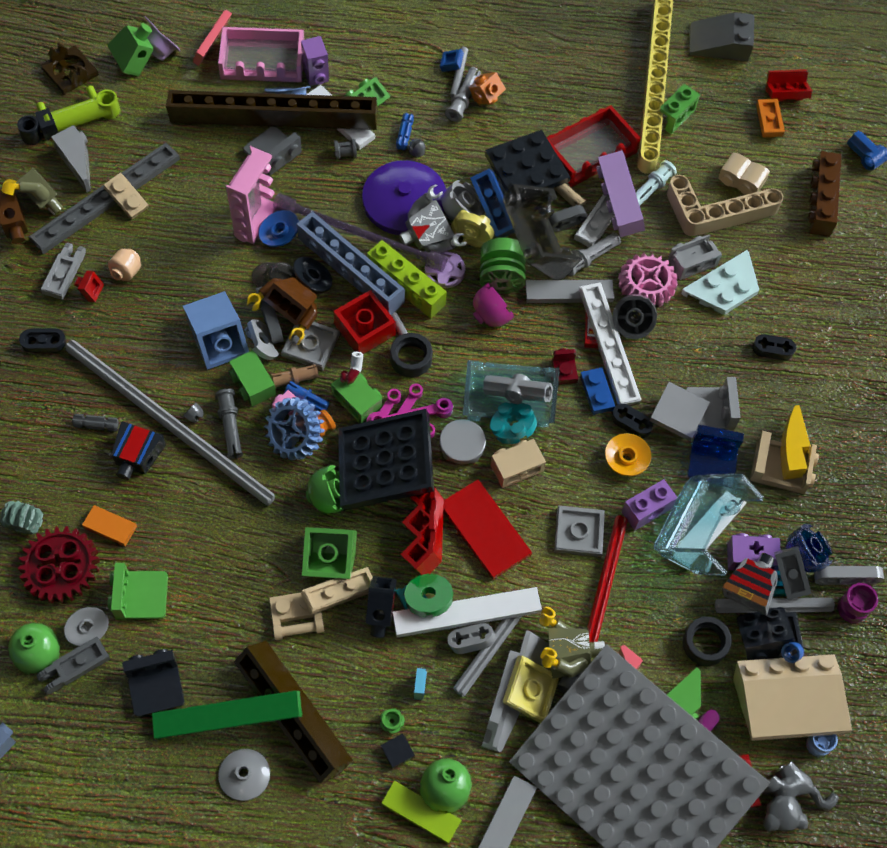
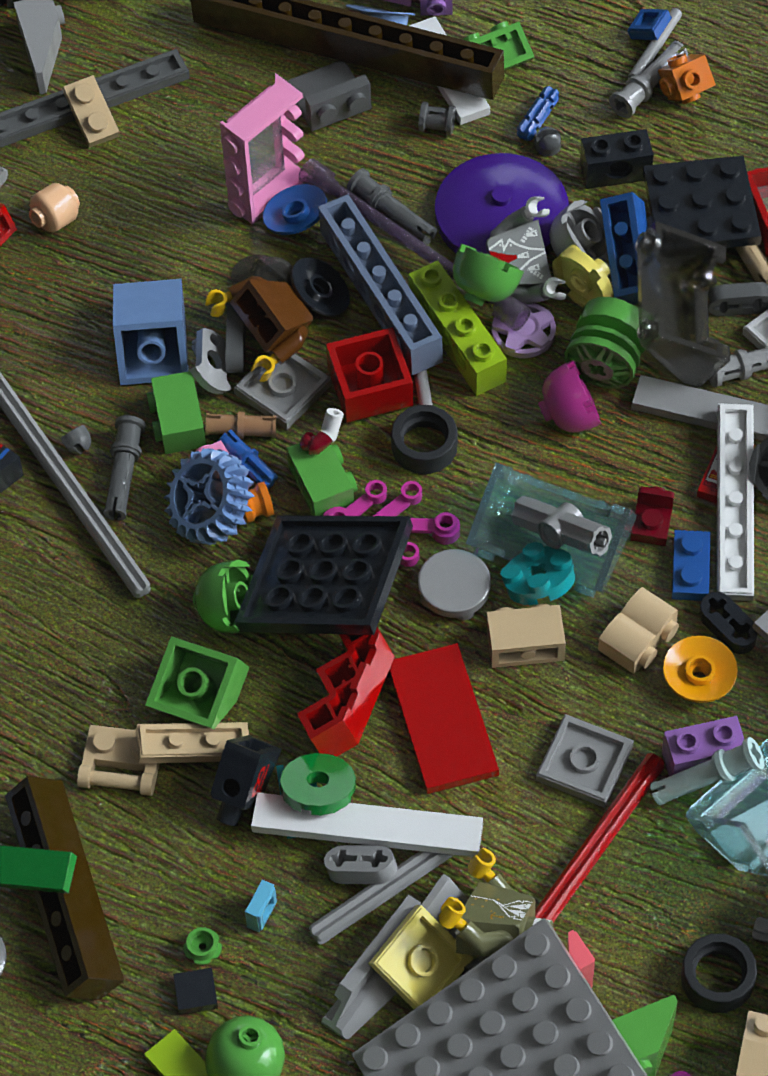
camera: 25 degrees right, 5 degrees down
none -> dark grey pin [346,168,437,246]
none -> bright green cylinder [453,244,525,306]
none -> black brick [580,129,654,189]
none -> tan brick [598,587,679,674]
none -> light aqua pin [650,737,764,805]

